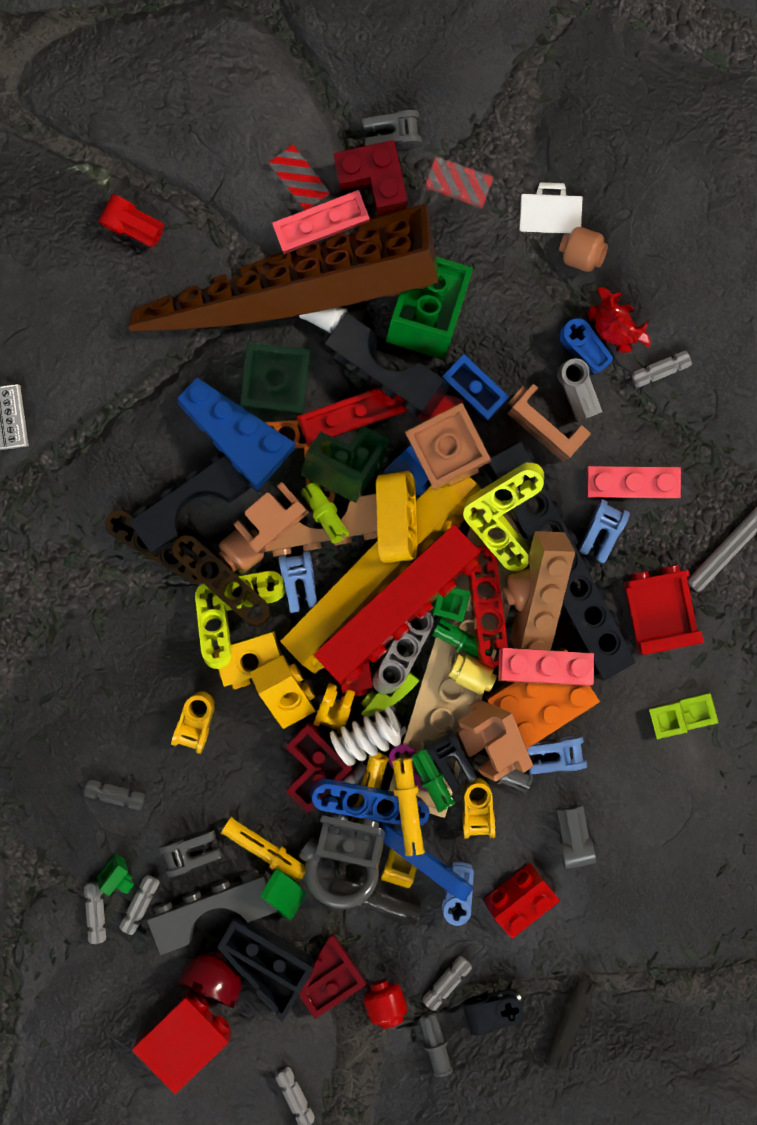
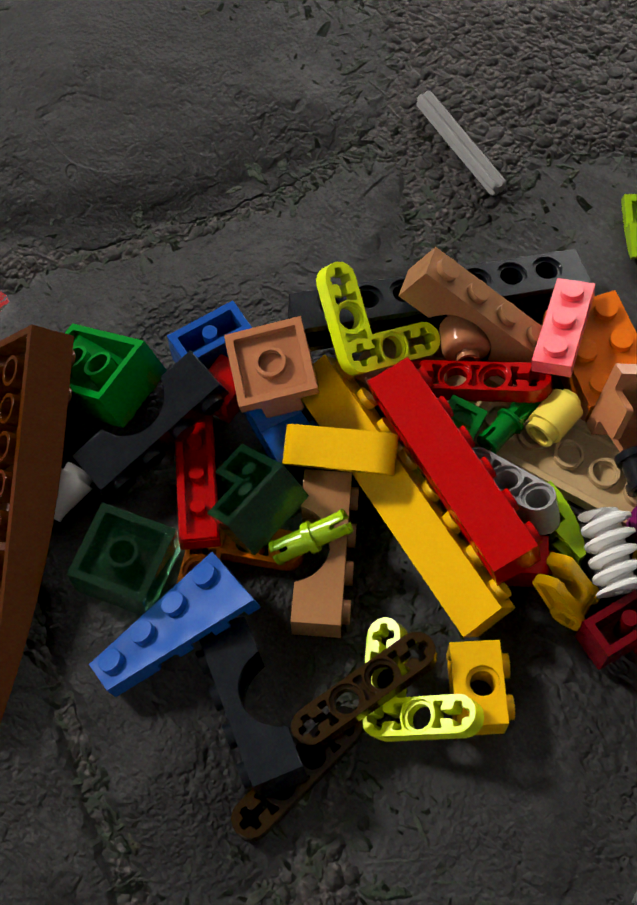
camera: 70 degrees left, 25 degrees down
yellow piece [171,691,215,754] -> none
nougat head [218,529,264,573] -> none
nougat panel [233,482,309,553] -> none
yellow brick [250,655,316,729] -> none
medium blue piece [279,551,318,613] -> none
nougat panel [507,384,591,462] -> none
white piece [519,182,583,234] -> none
light grey piece [557,358,602,422] -> none
nougat head [559,227,608,272] -> none
blue piece [559,318,613,375] -> none
medium blue piece [578,499,630,564] -> none
coral plate [586,466,681,499] -> none
red hair [587,287,651,354] -> none
red panel [623,565,704,655] -> none
light grey axle [631,351,692,388] -> none

